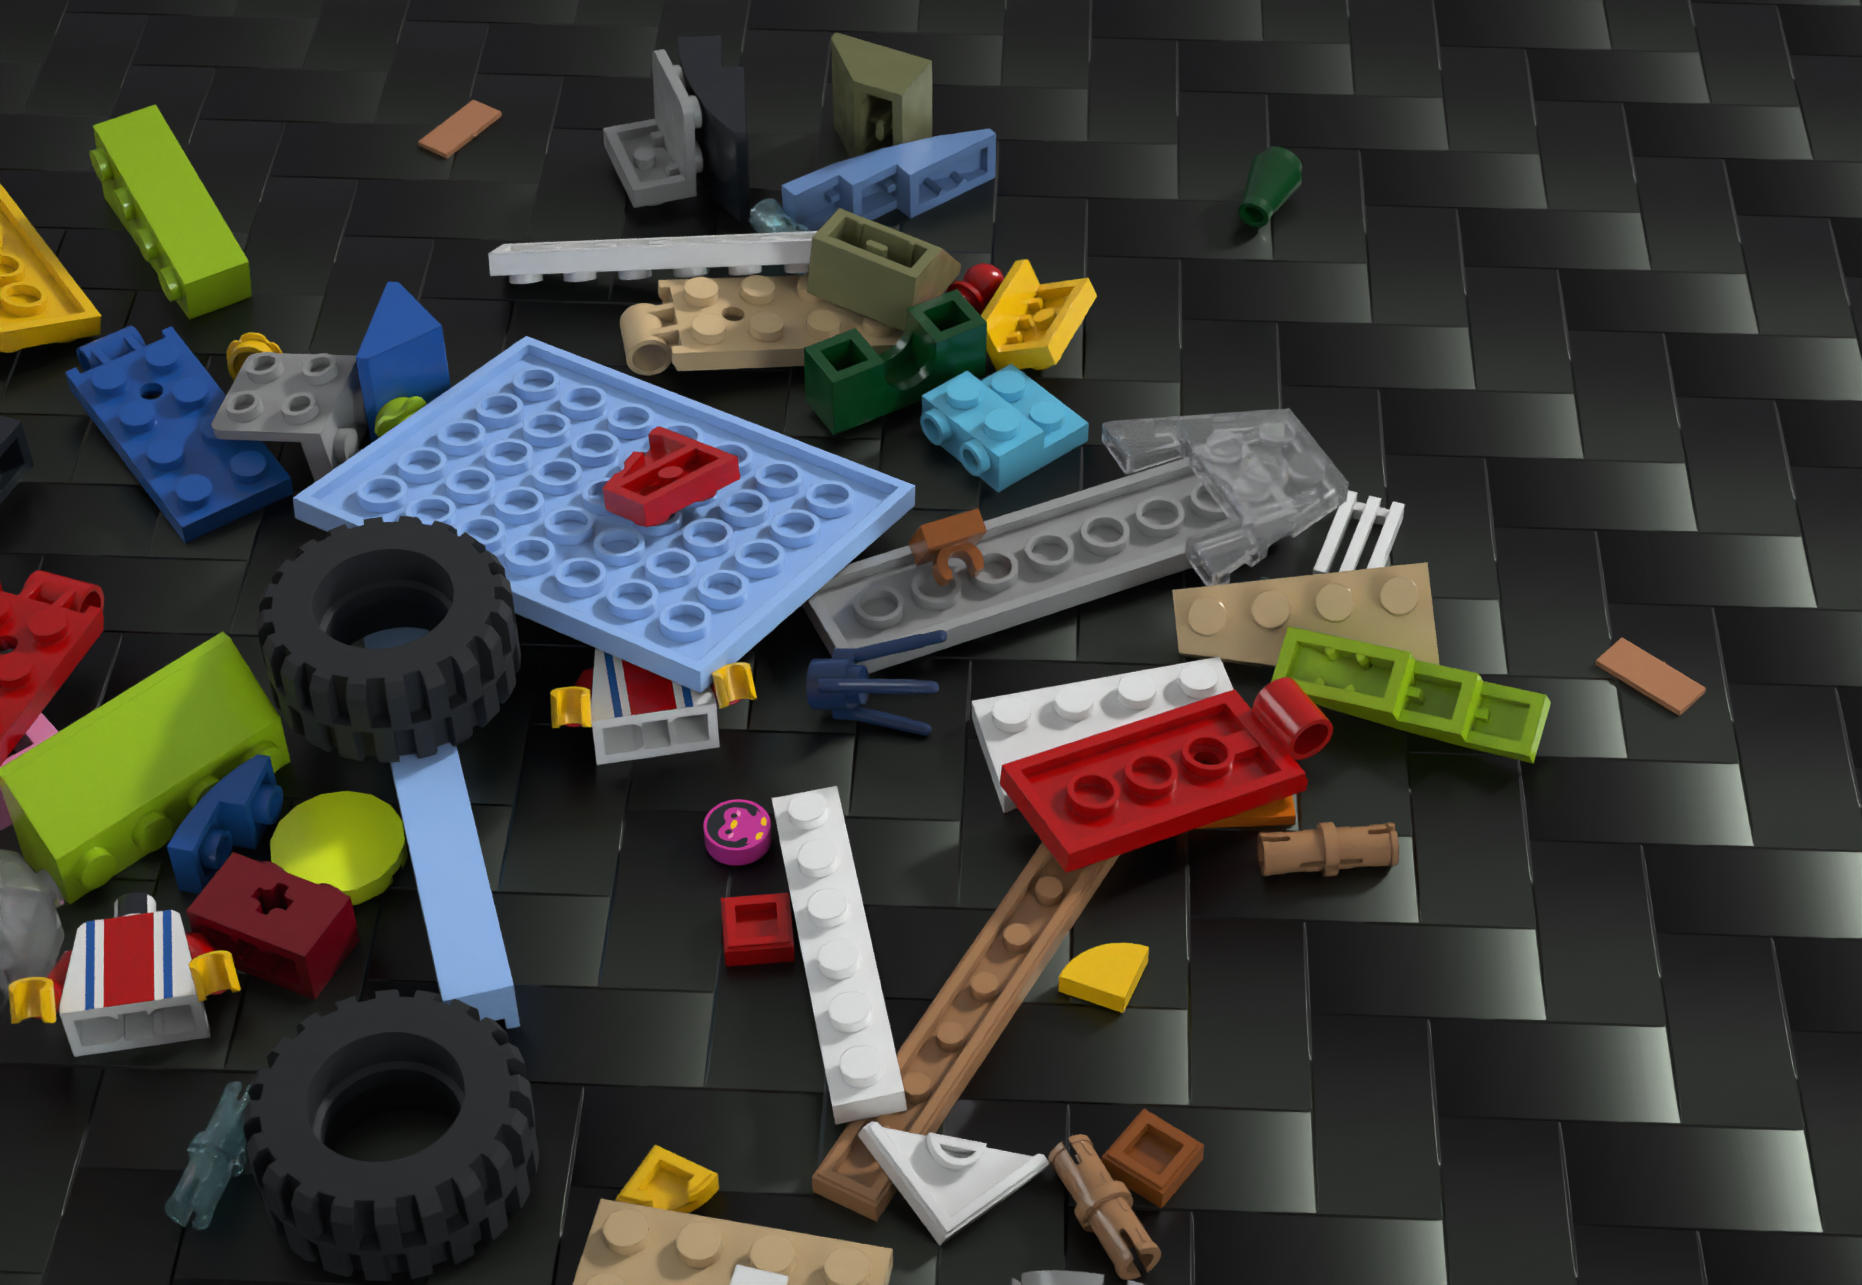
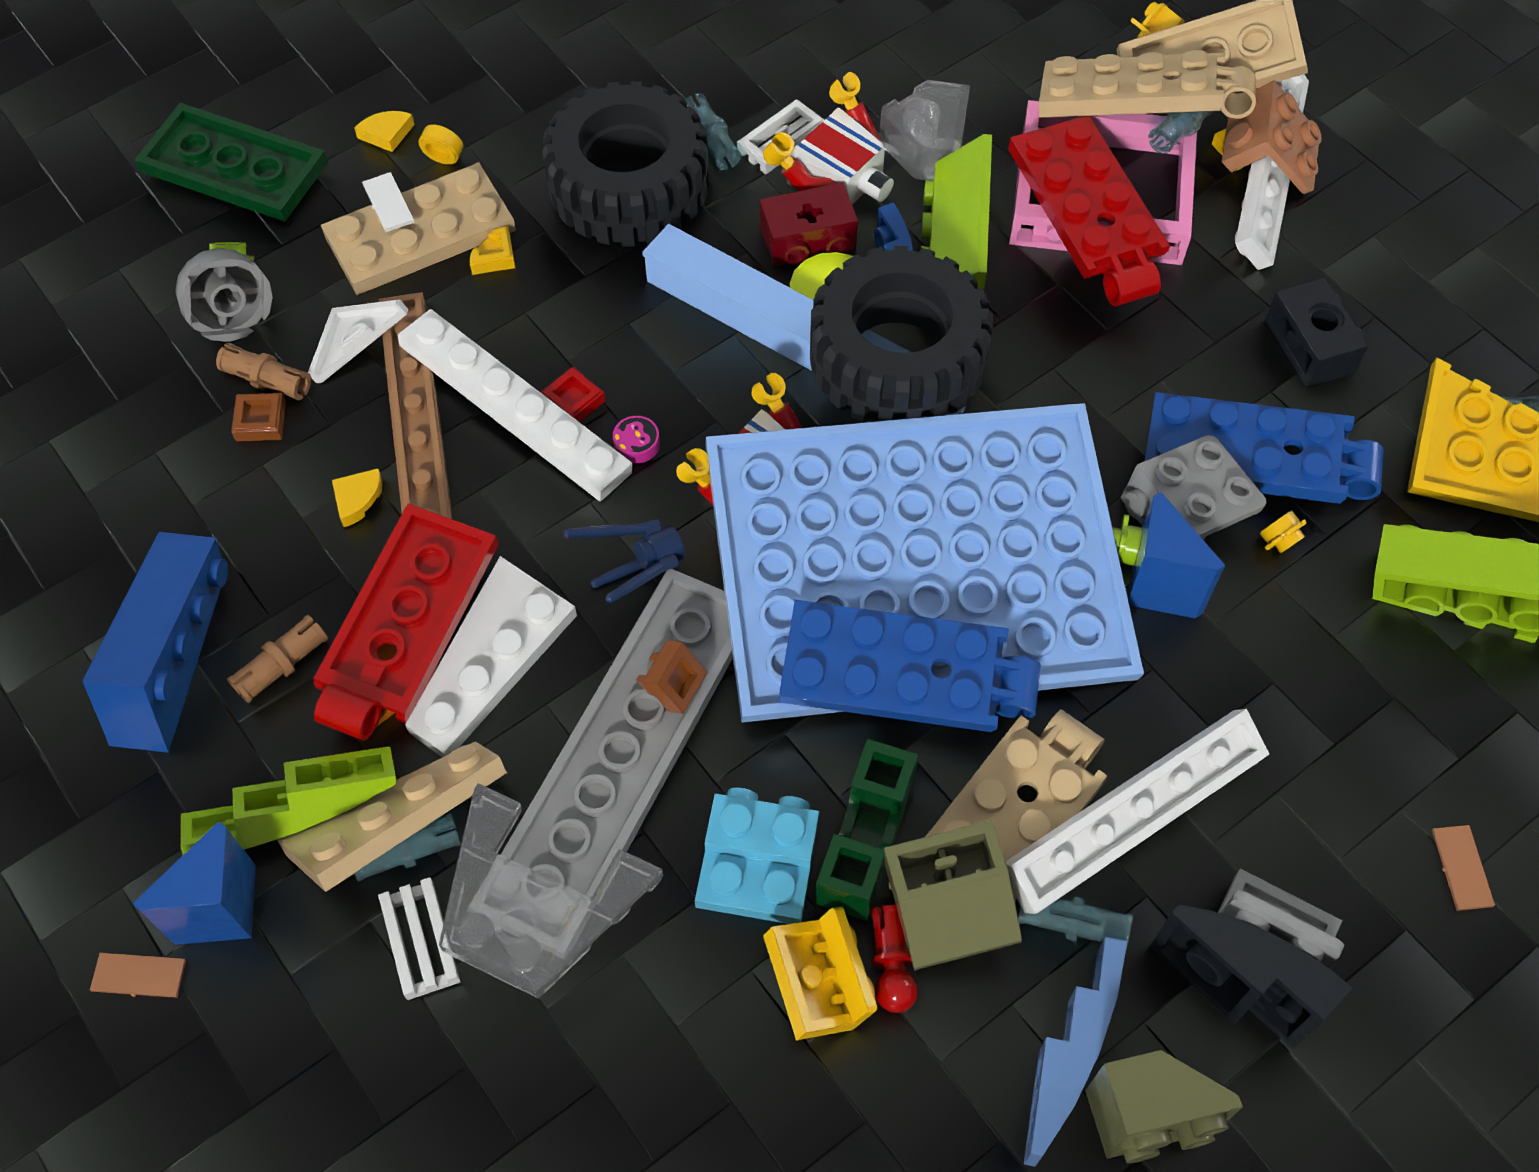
camera: 140 degrees right, 15 degrees up
red wing [602,426,740,527] -> none
none -> blue wedge [82,532,228,753]
none -> blue slope [132,822,256,945]
none -> white tile [737,99,824,174]
none -> blue hinge [779,600,1041,732]

